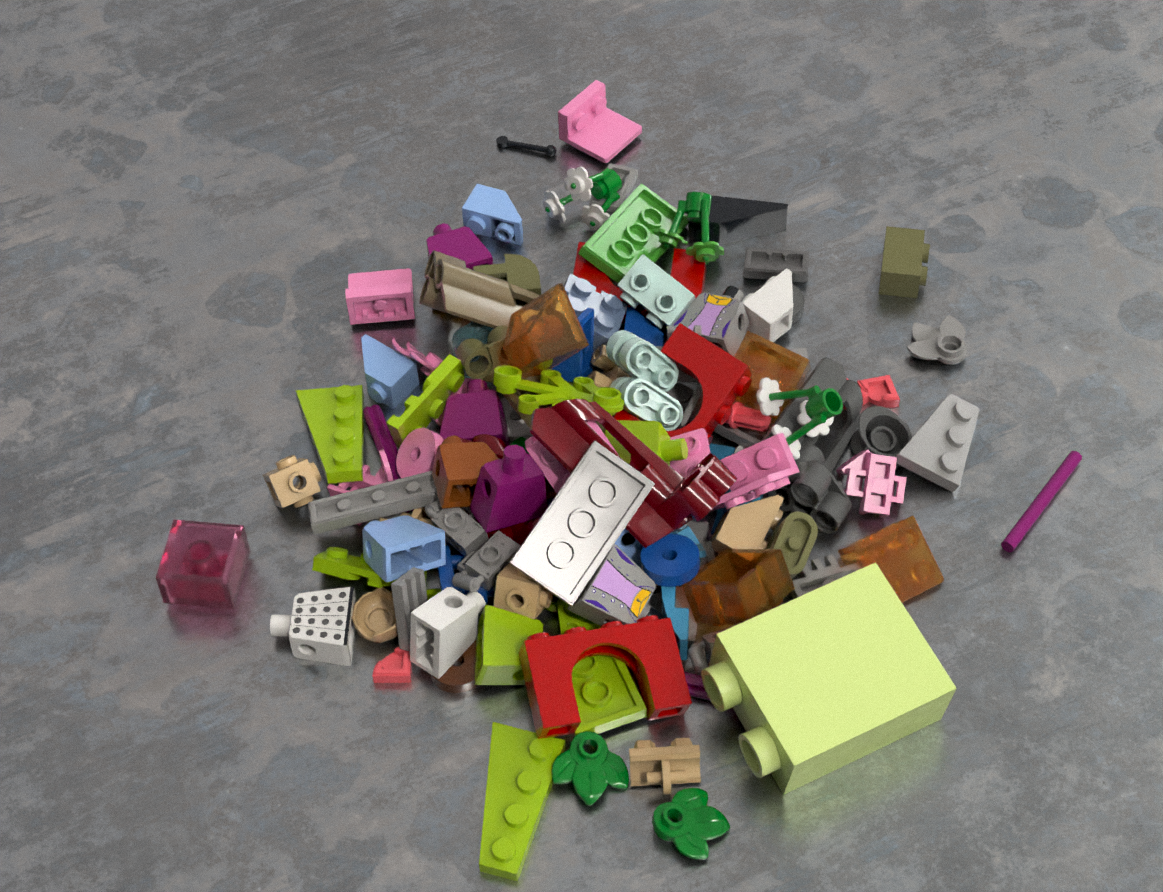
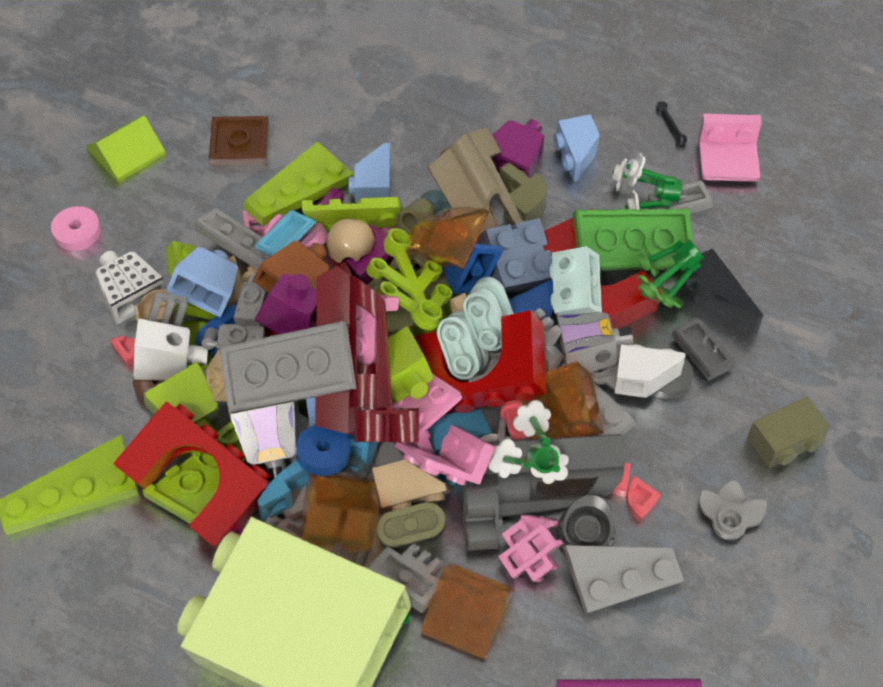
camera: 50 degrees right, 5 degrees up
clear pink brick [156,520,250,609] -> none
tan brick [263,455,321,508] -> none
bright pink bracket [345,268,415,325] -> none
bright pink plate [392,338,443,376] -> none
green plate [552,731,629,806] -> none
tan hips [629,738,701,795] -> none
green plate [652,788,730,860] -> none
none -> bright pink piece [51,206,101,251]
none -> lime slope [86,115,166,182]
none -> reddish brown tile [209,116,269,166]
none -> medium azure tile [255,210,316,257]
none -> tan hair [326,219,375,263]

